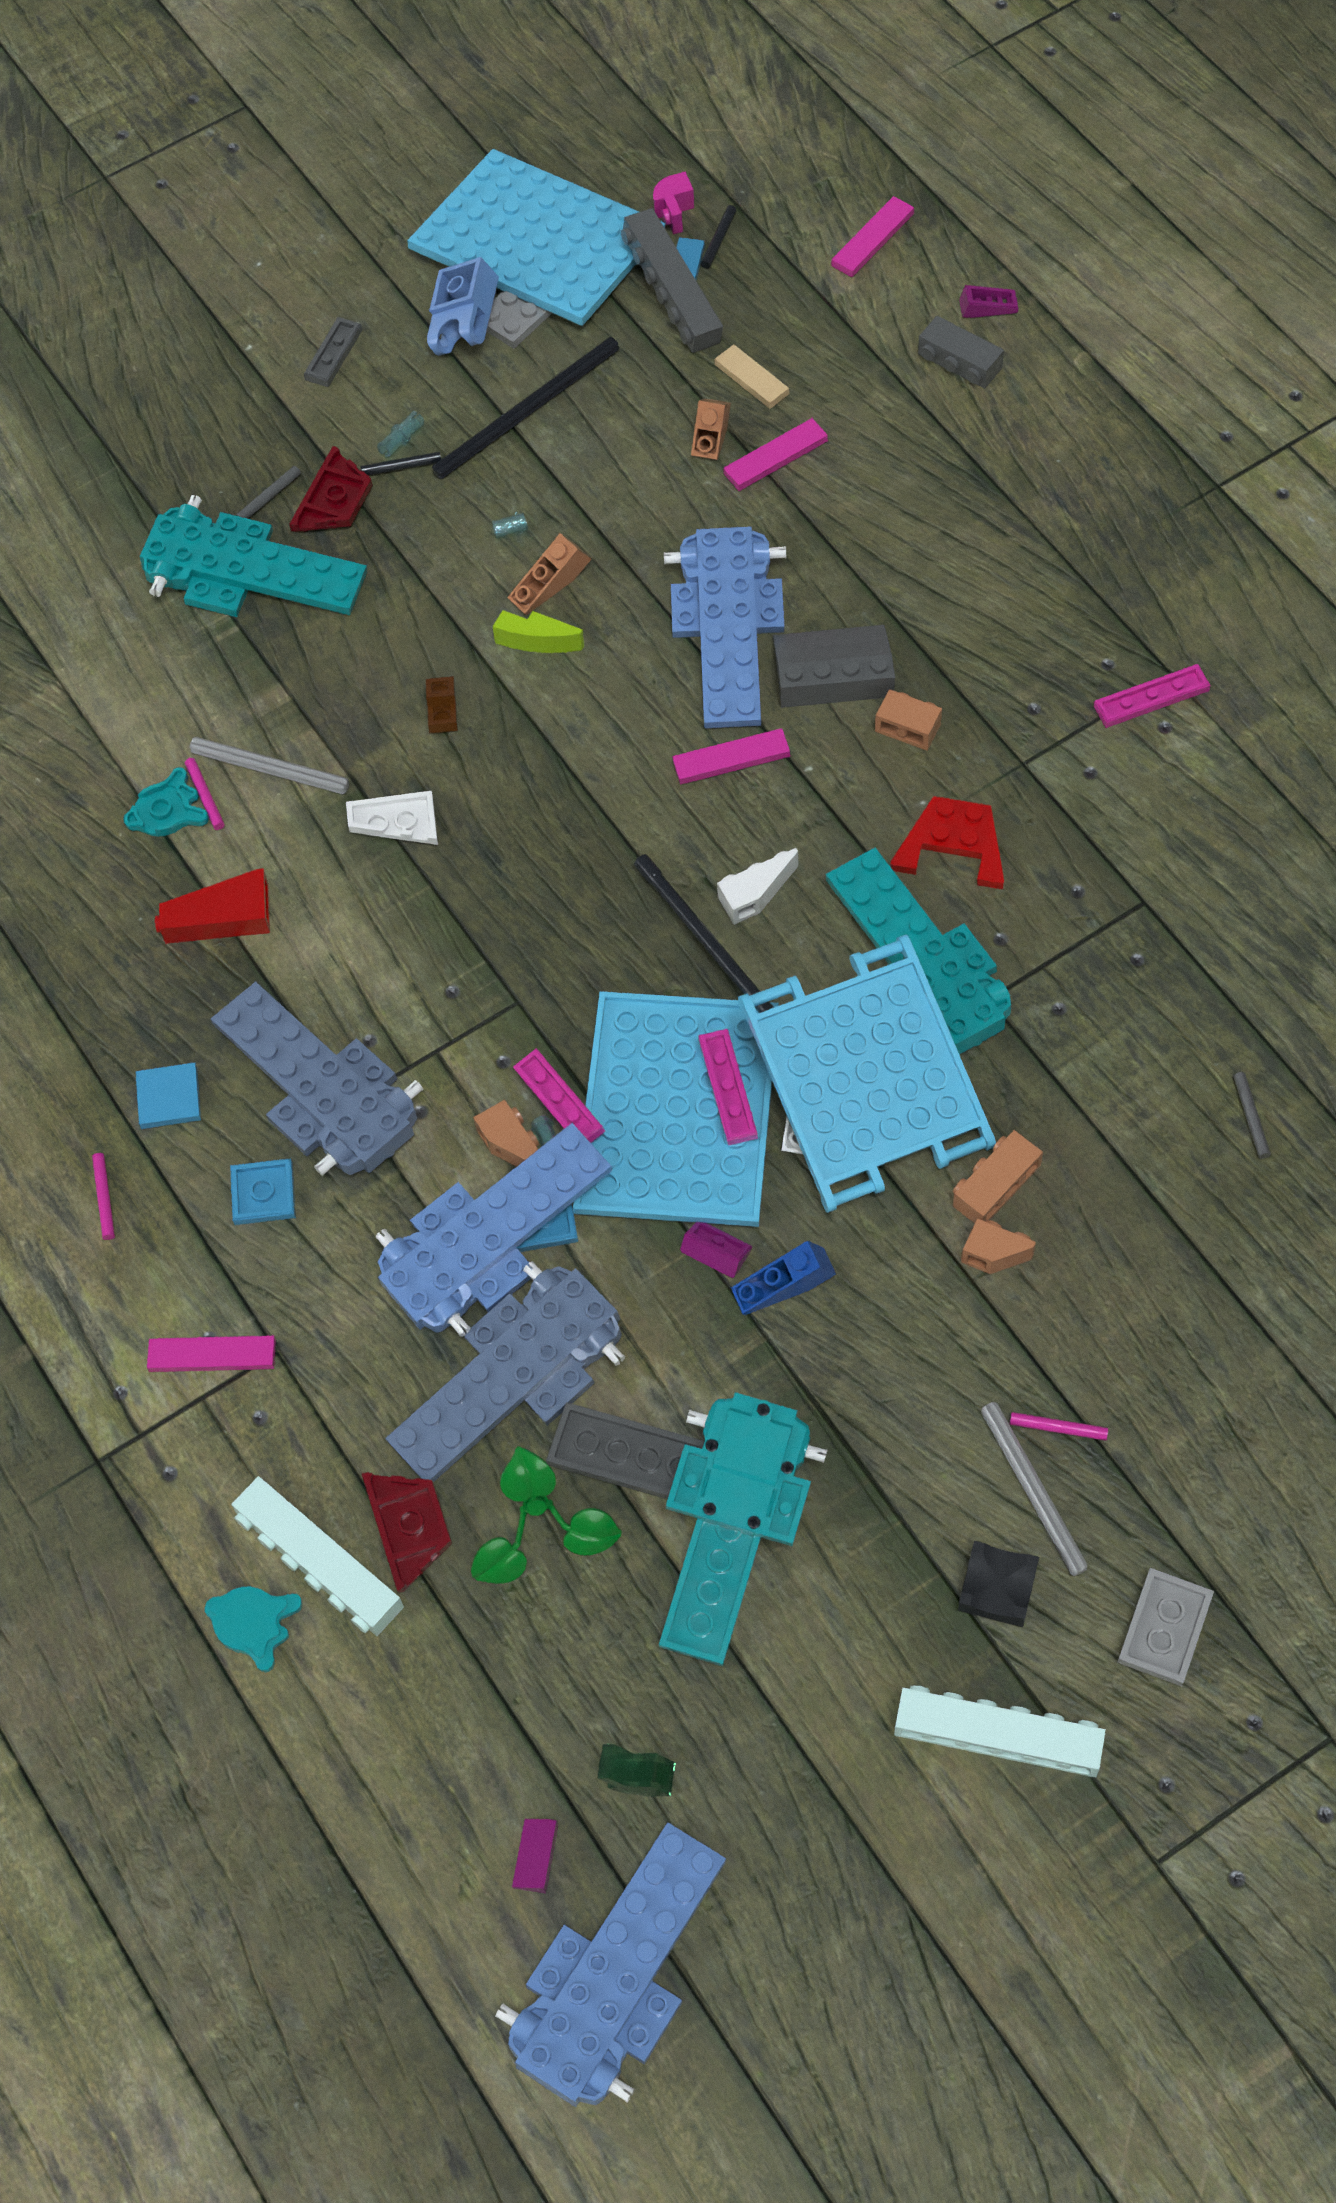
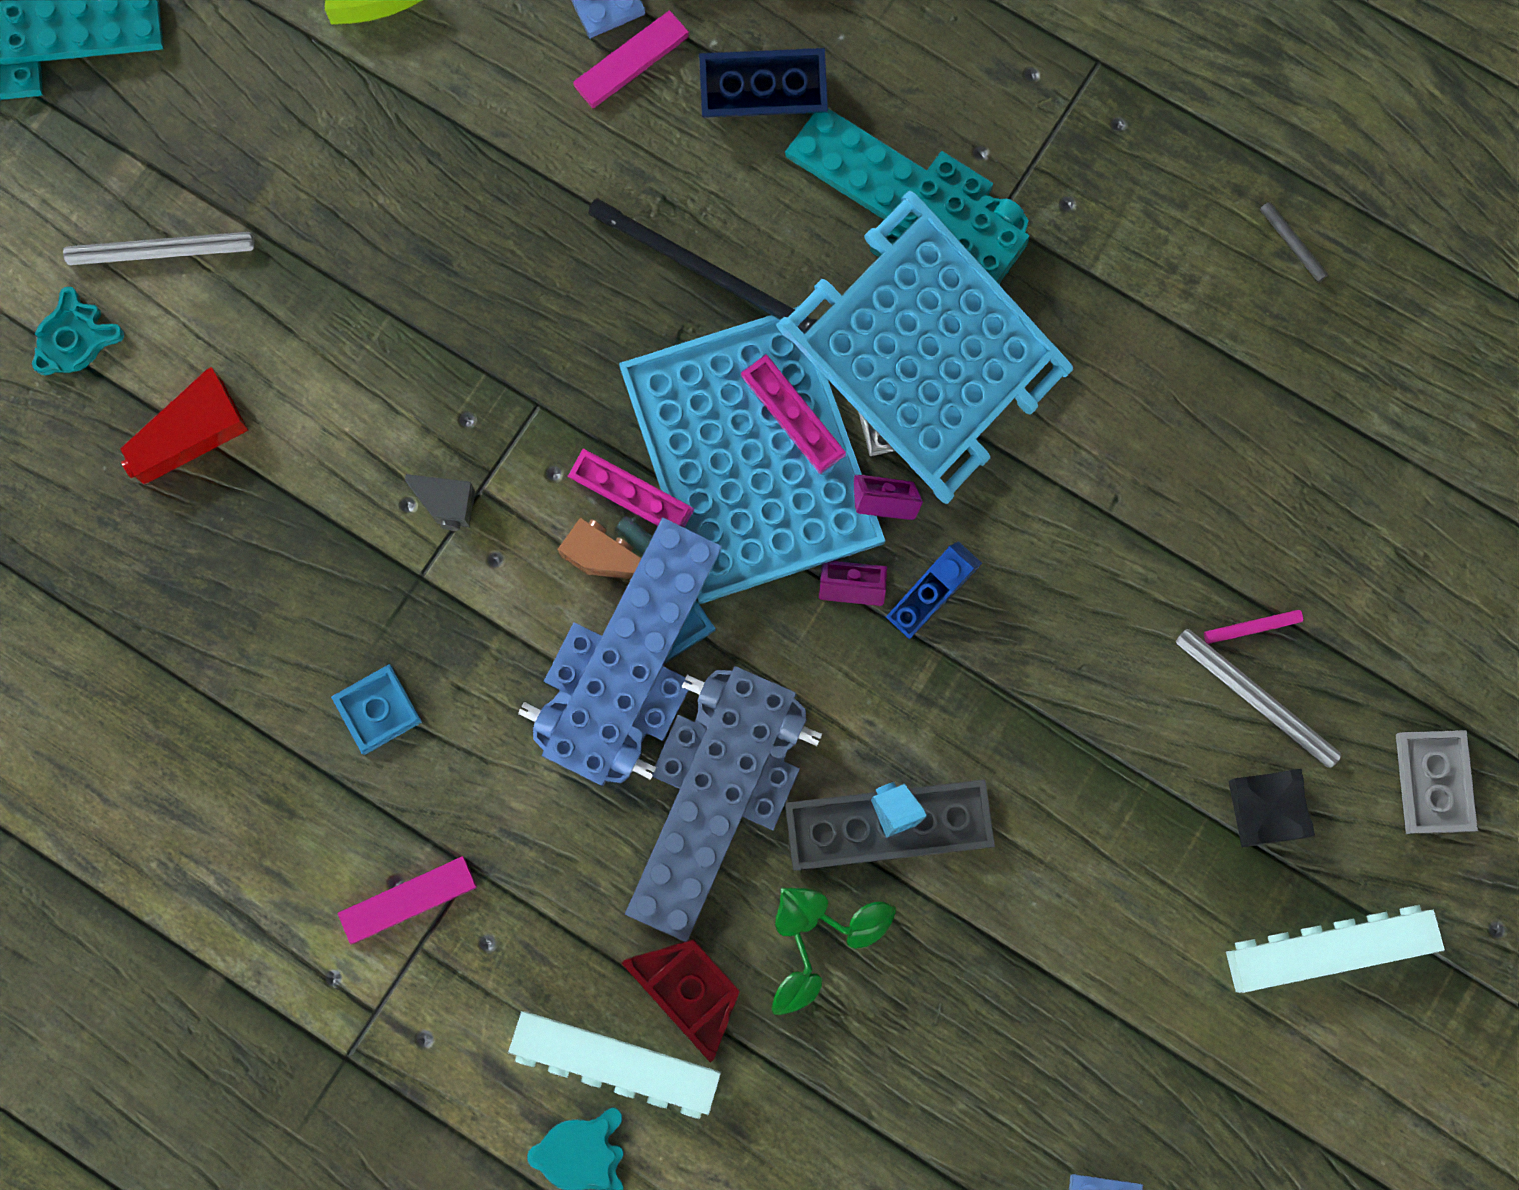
camera: 30 degrees left, 15 degrees up
dark pink bar [92,1153,115,1240] -> none
dark azure tile [136,1063,201,1129] -> none
dark pink bar [184,758,225,830] -> none
sand blue piece [211,982,423,1176] -> none
white wing [346,791,438,845] -> none
reddish brown slope [426,676,458,733] -> none
clear green brick [597,1744,676,1797] -> none
teal piece [659,1392,827,1666] -> none
white slope [717,848,798,925] -> none
red wing [890,796,1004,890] -> none
nougat brick [953,1130,1043,1223] -> none
nougat slope [961,1218,1036,1274] -> none
none -> dark grey slope [405,474,475,531]
none -> dark blue slope [699,48,828,118]
none -> magenta slope [854,475,923,520]
none -> medium azure slope [871,782,926,838]

